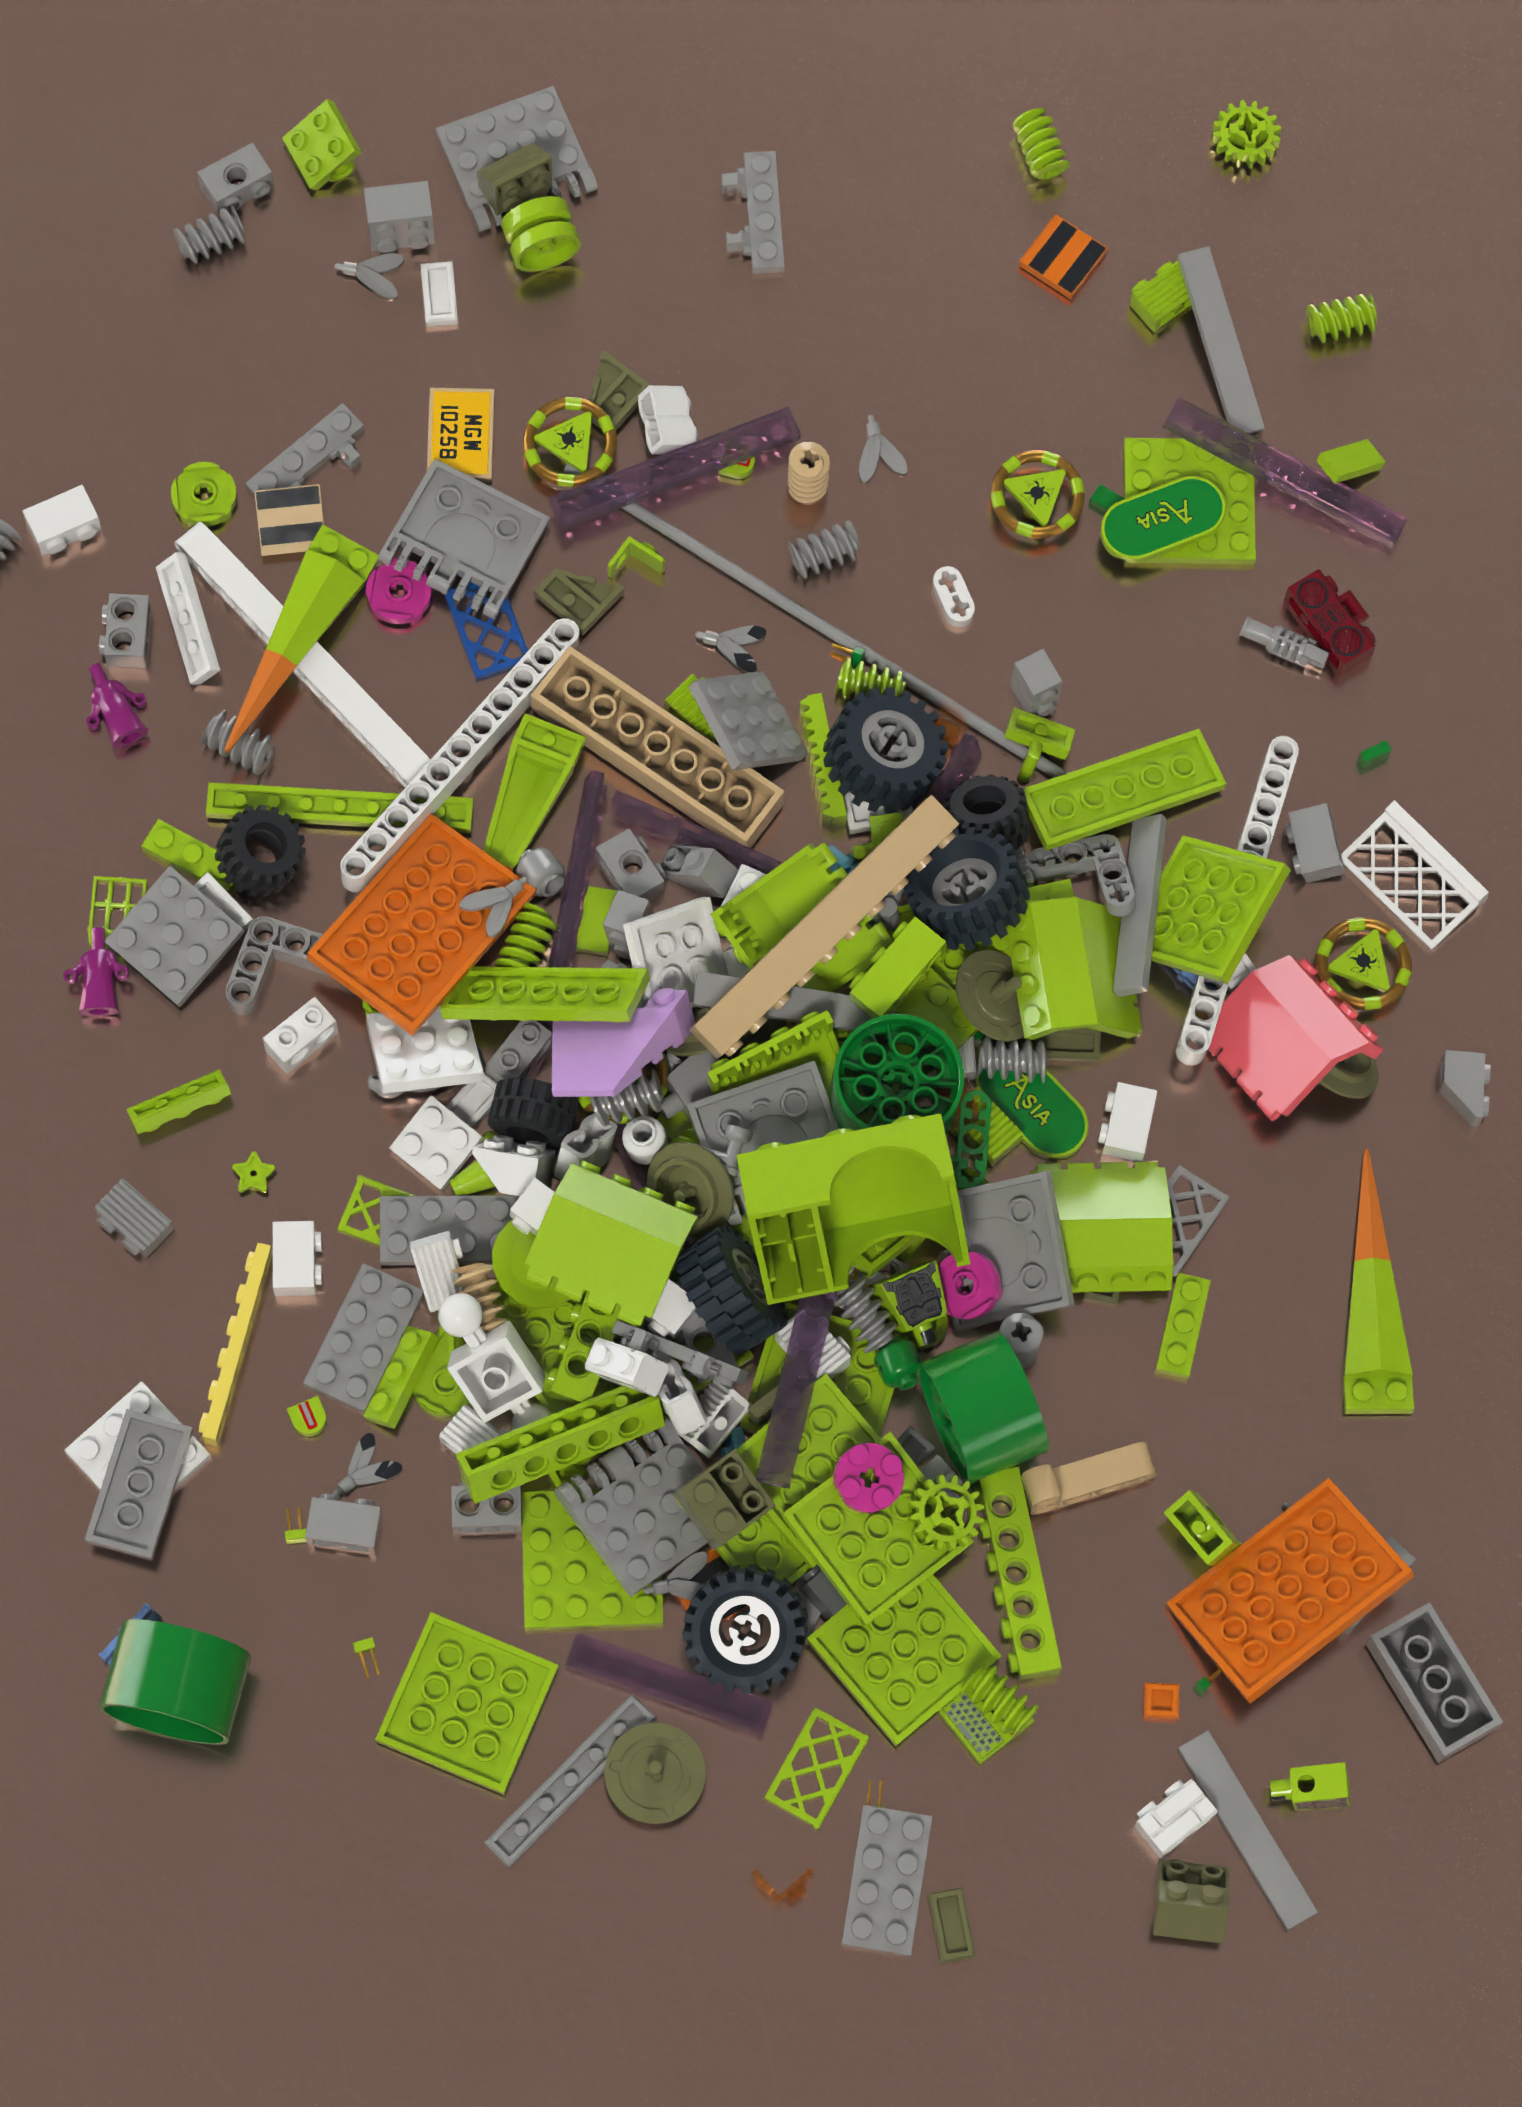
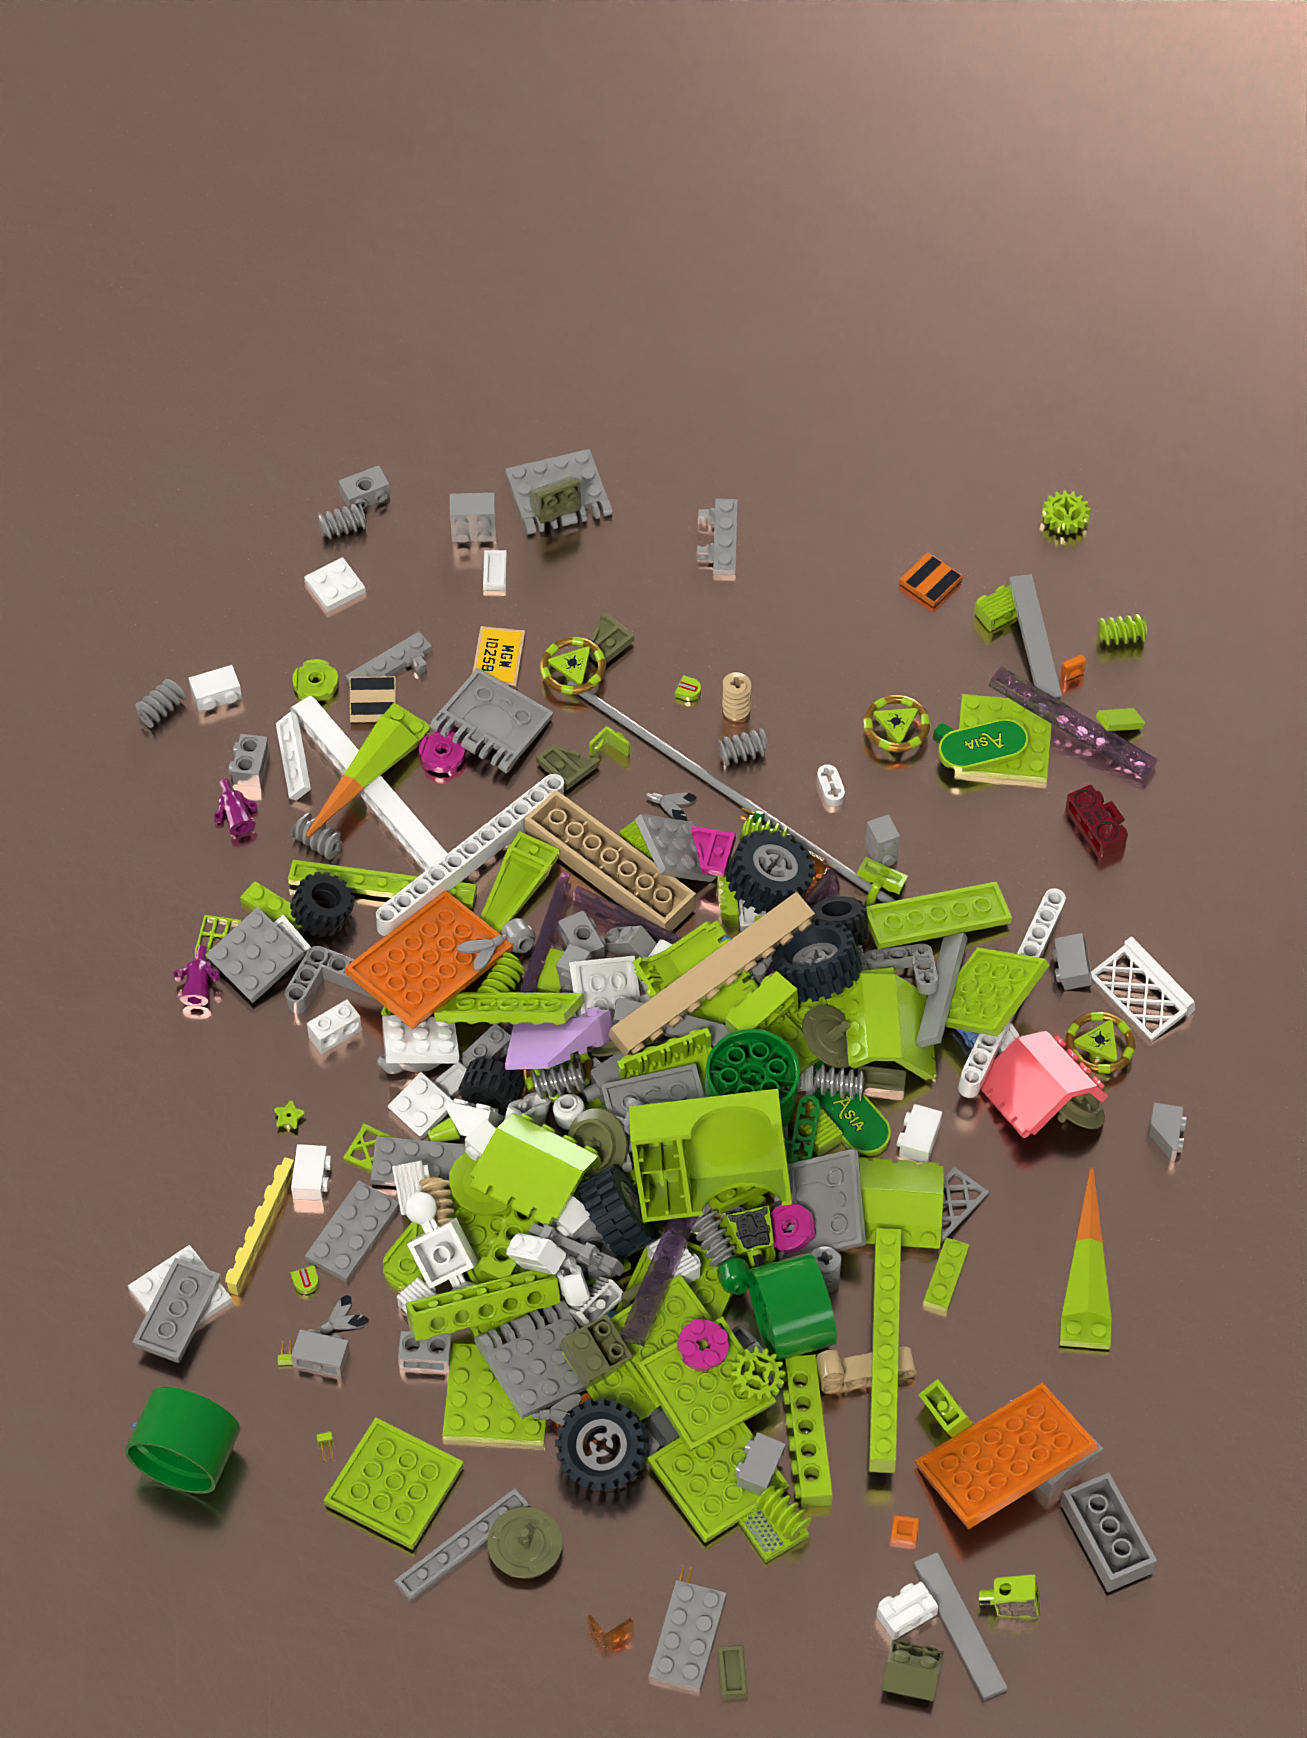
camera: 10 degrees right, 15 degrees down
light grey brick [95,1178,174,1258] -> none
lime plate [126,1069,231,1134] -> none
lime plate [282,99,362,191] -> none
light grey piece [334,253,404,300] -> none
lime plate [363,1325,439,1429] -> none
blue window [444,583,528,680] -> none
lime wheel [501,196,581,272] -> none
clear purple plate [549,406,801,531] -> none
clear purple plate [565,1632,774,1737] -> none
white brick [638,385,698,455] -> none
lime window [764,1707,870,1830] -> none
light grey piece [859,415,908,483] -> none
lime piece [1013,108,1070,180] -> none
green piece [1193,1668,1221,1696] -> none
light grey hinge [1239,616,1329,669] -> none
green piece [1358,740,1392,768] -> none
none -> white plate [304,557,366,612]
none -> dark pink wing [691,826,736,877]
none -> light grey brick [734,1432,786,1495]
none -> lime brick [869,1228,901,1473]
none -> orange tile [1061,654,1086,681]

